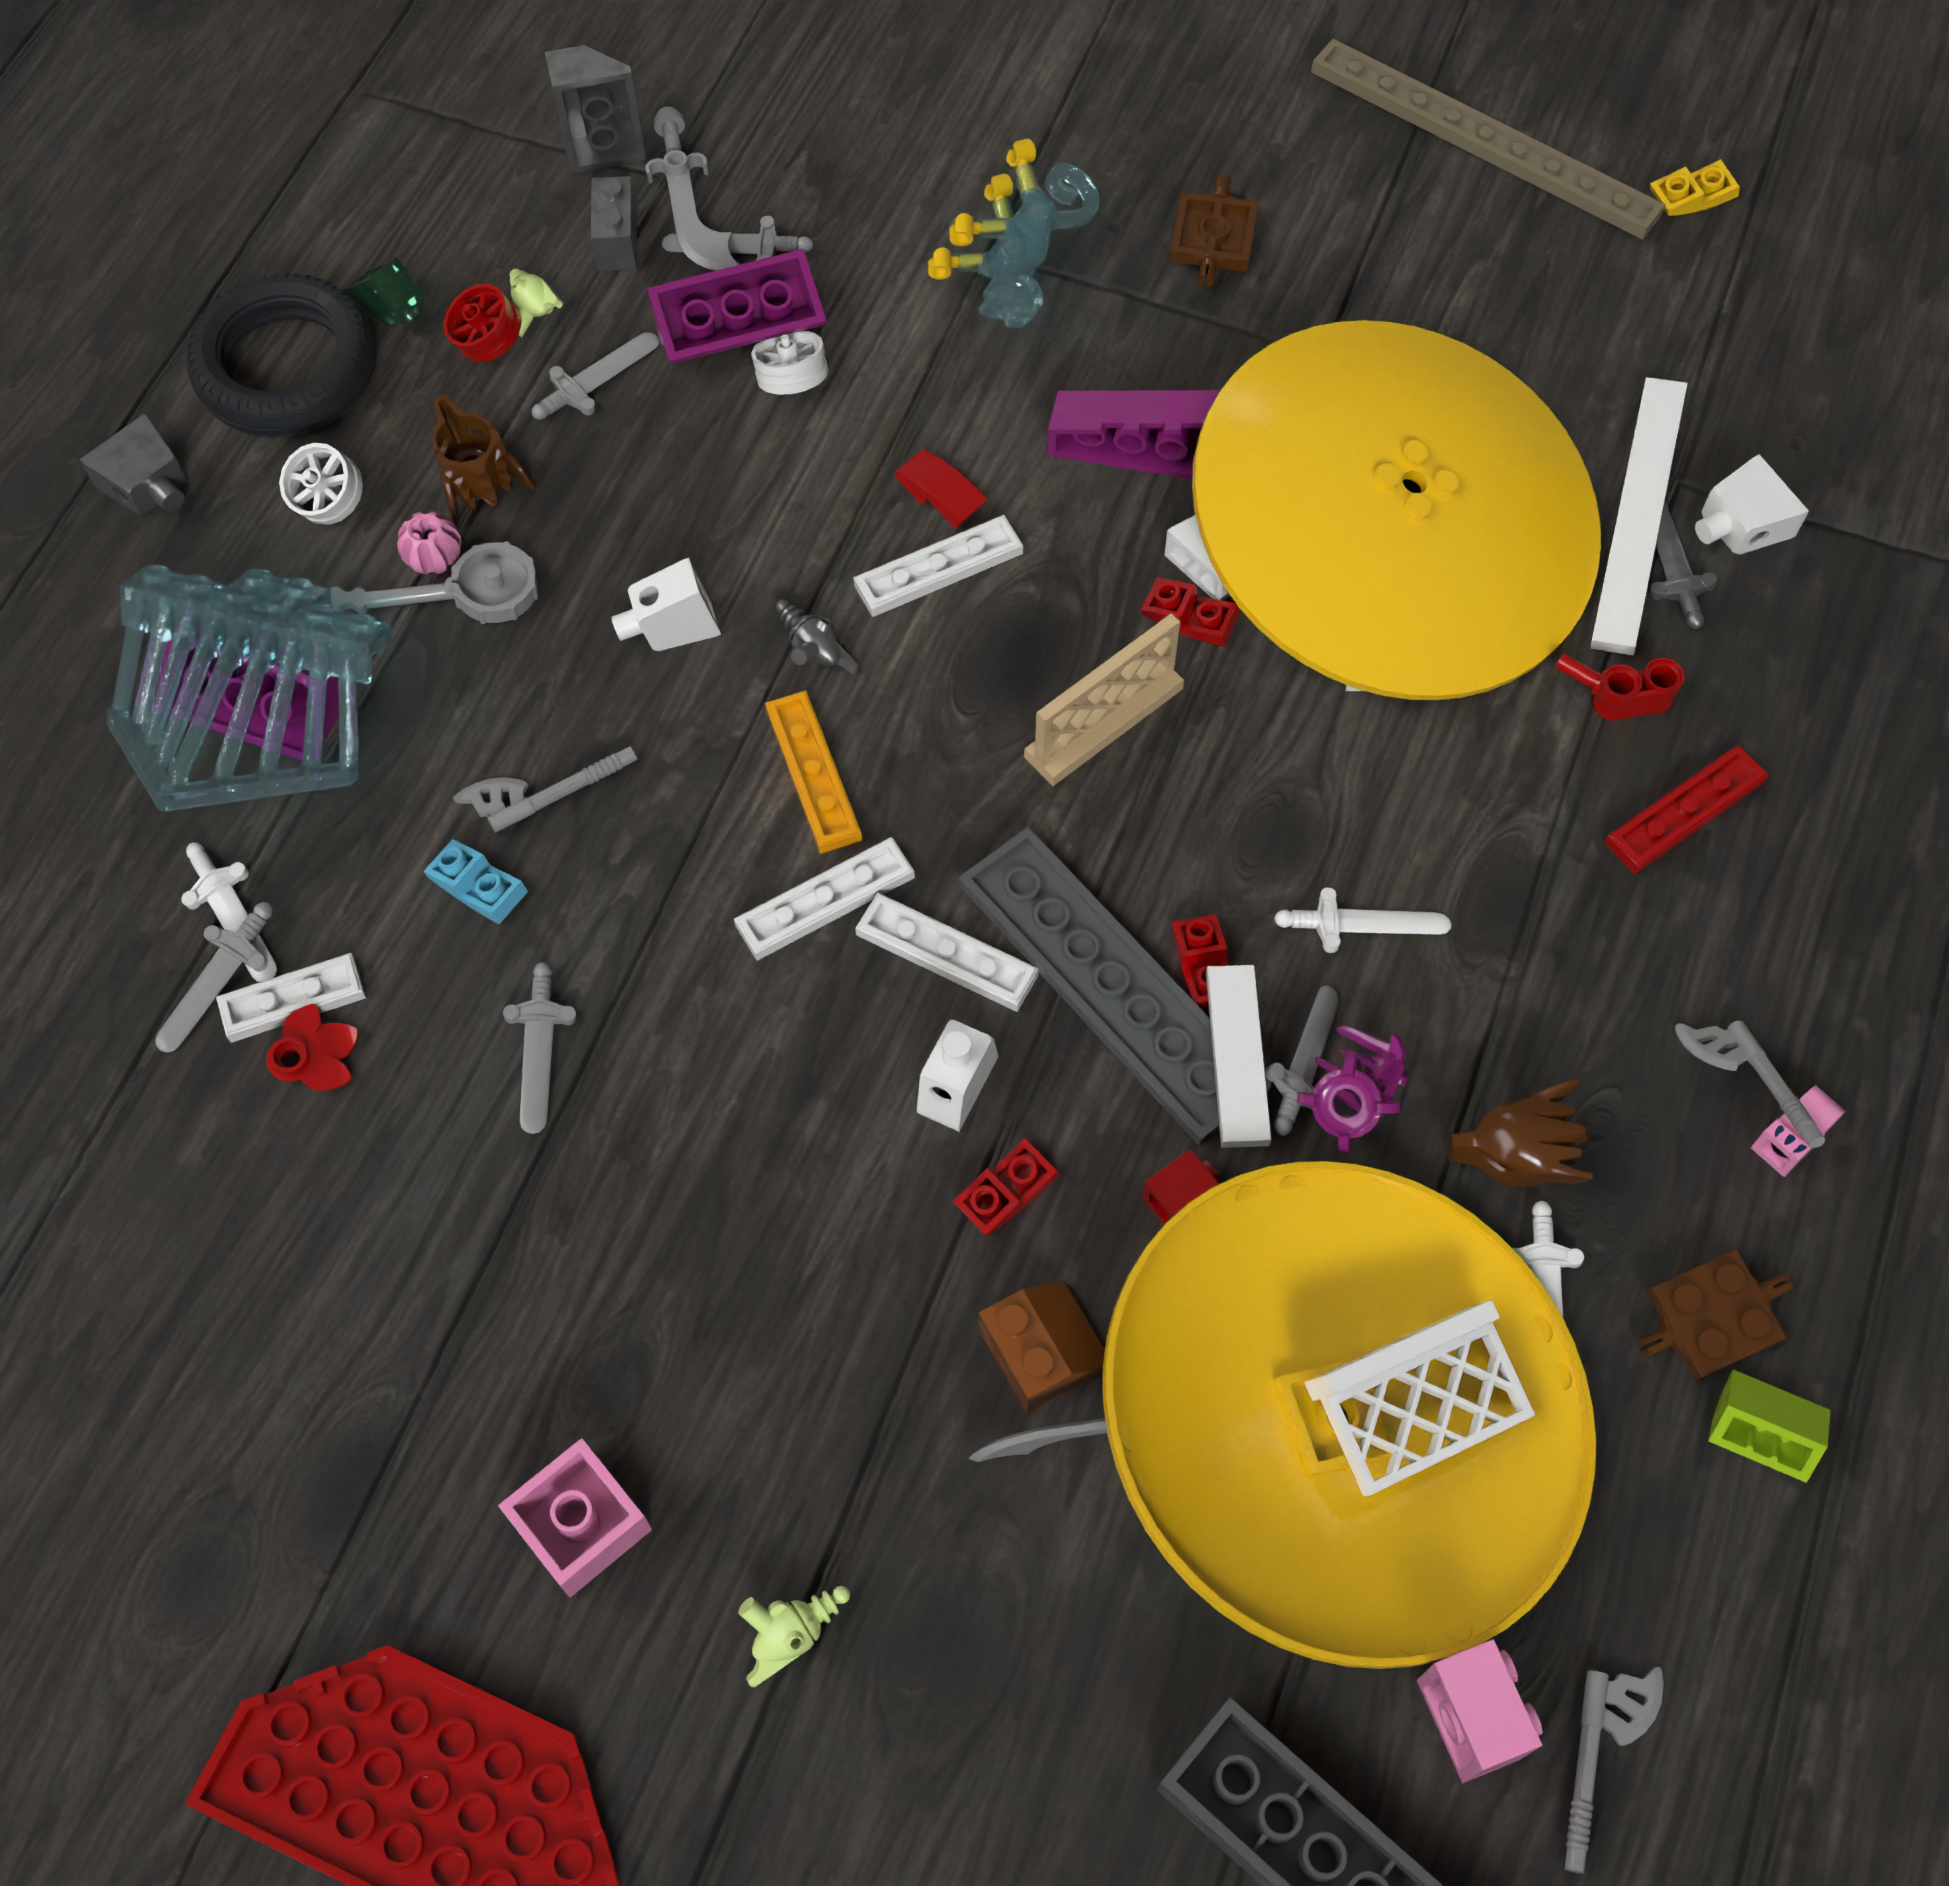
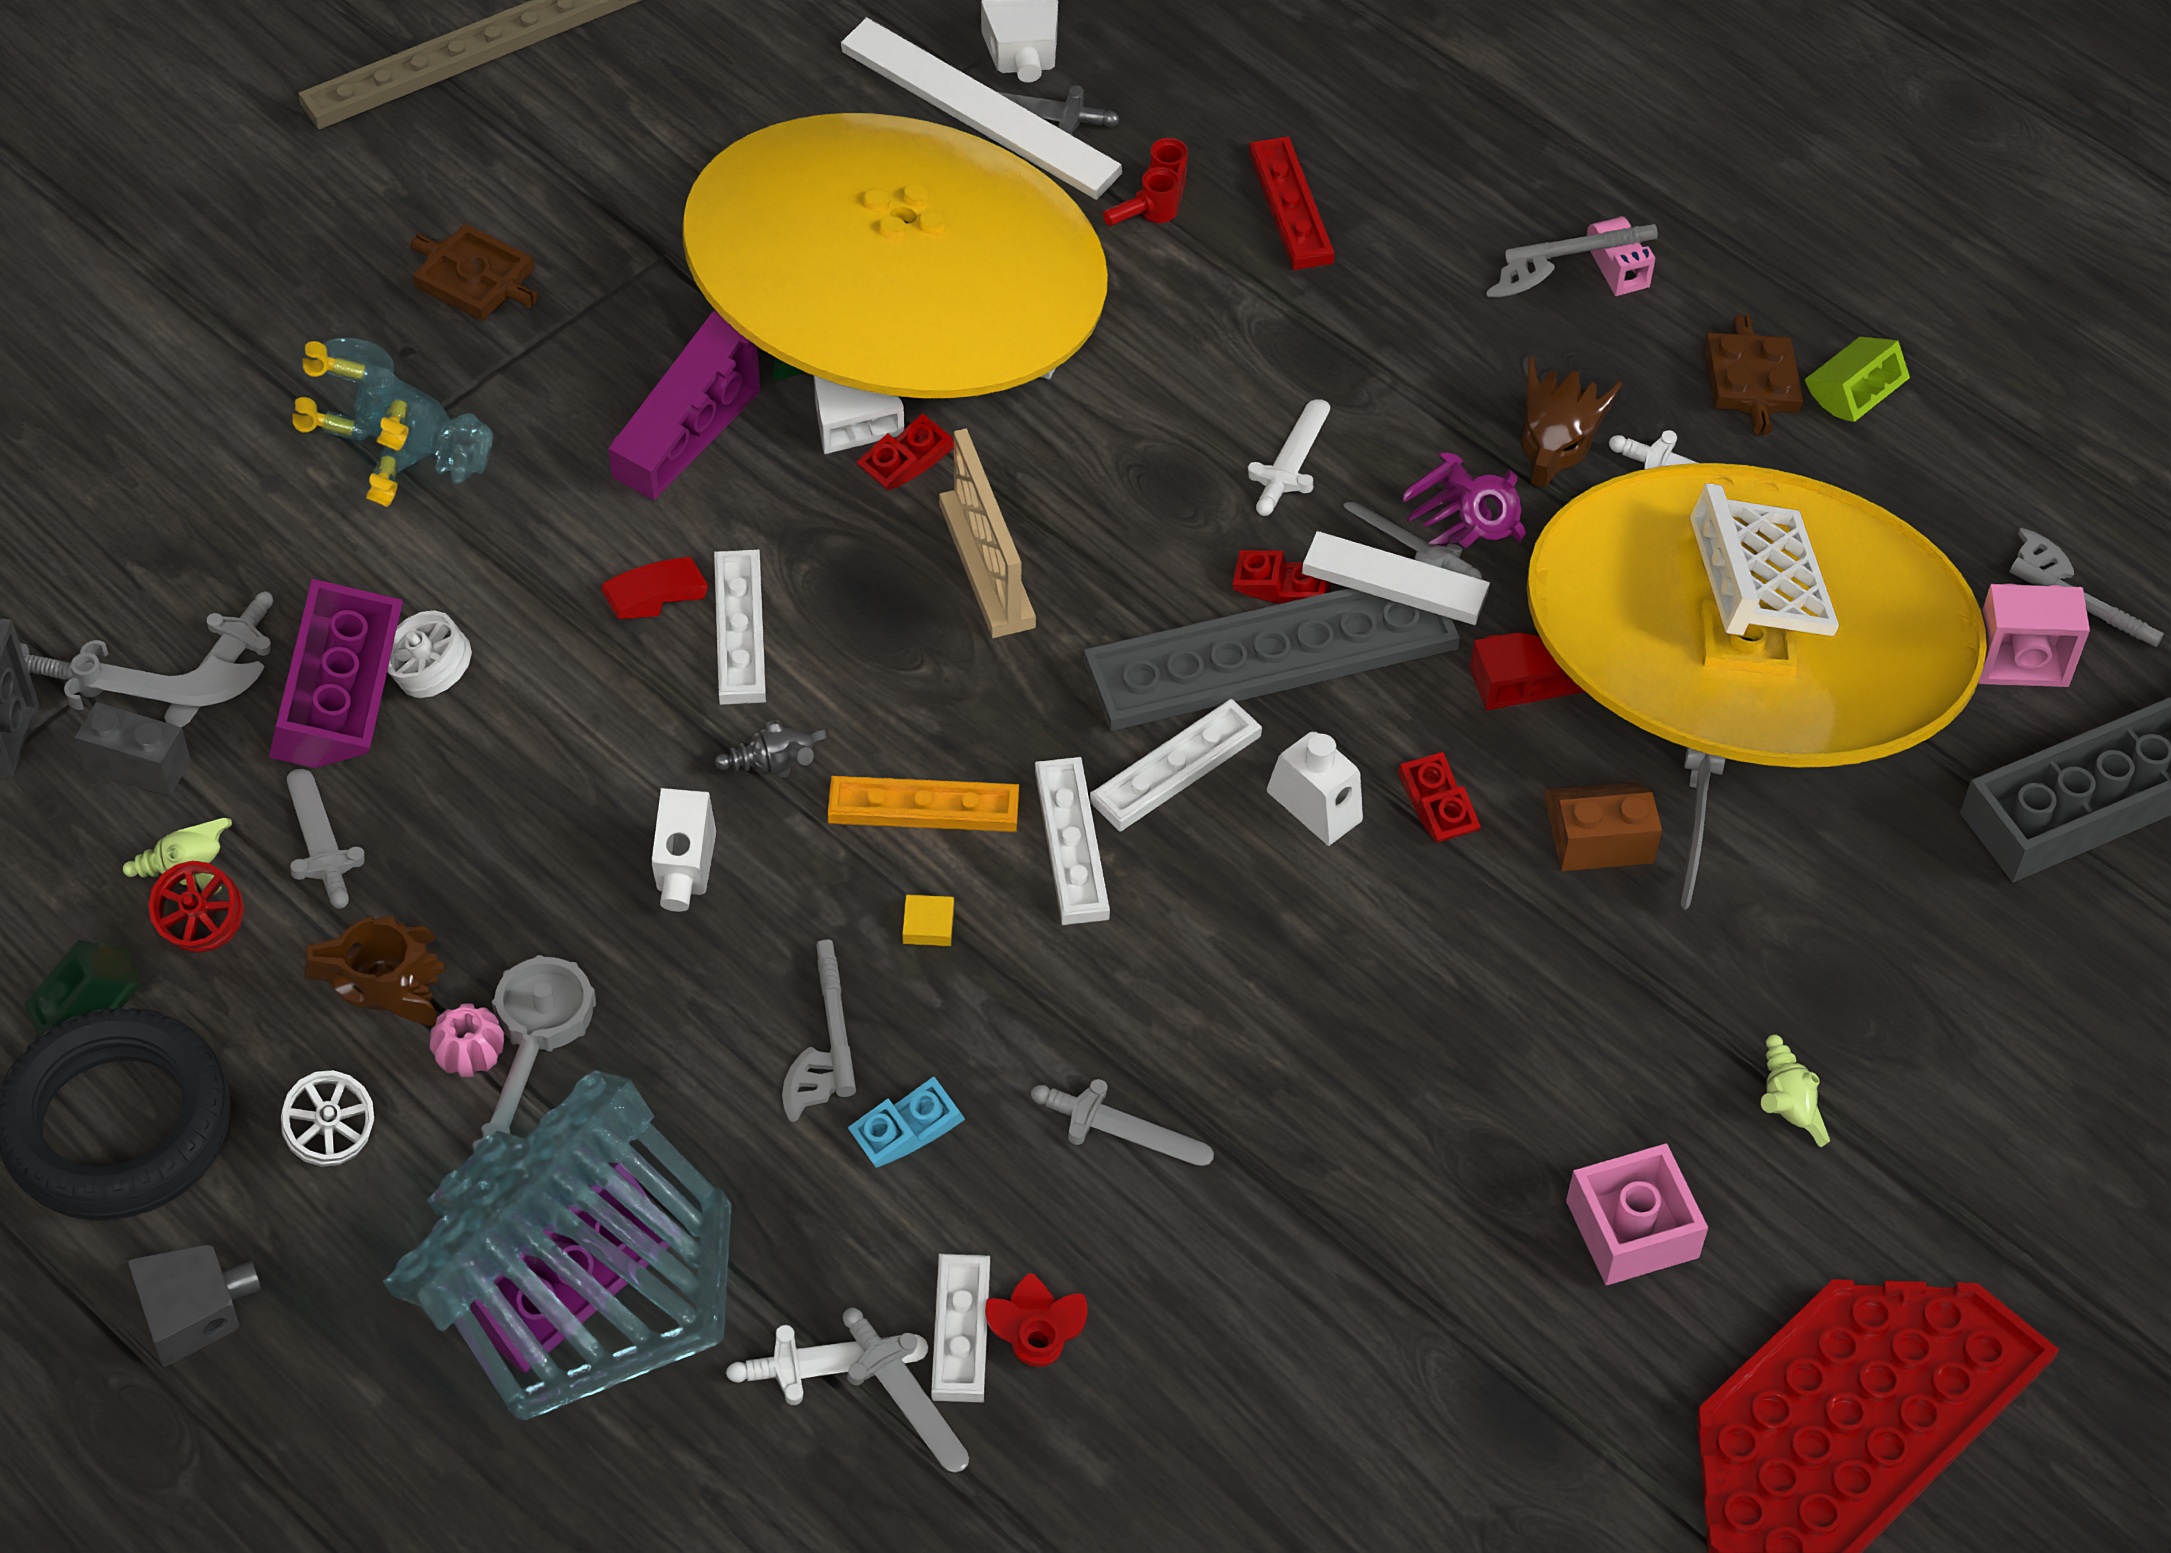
camera: 70 degrees left, 10 degrees down
none -> yellow tile [903,895,954,946]

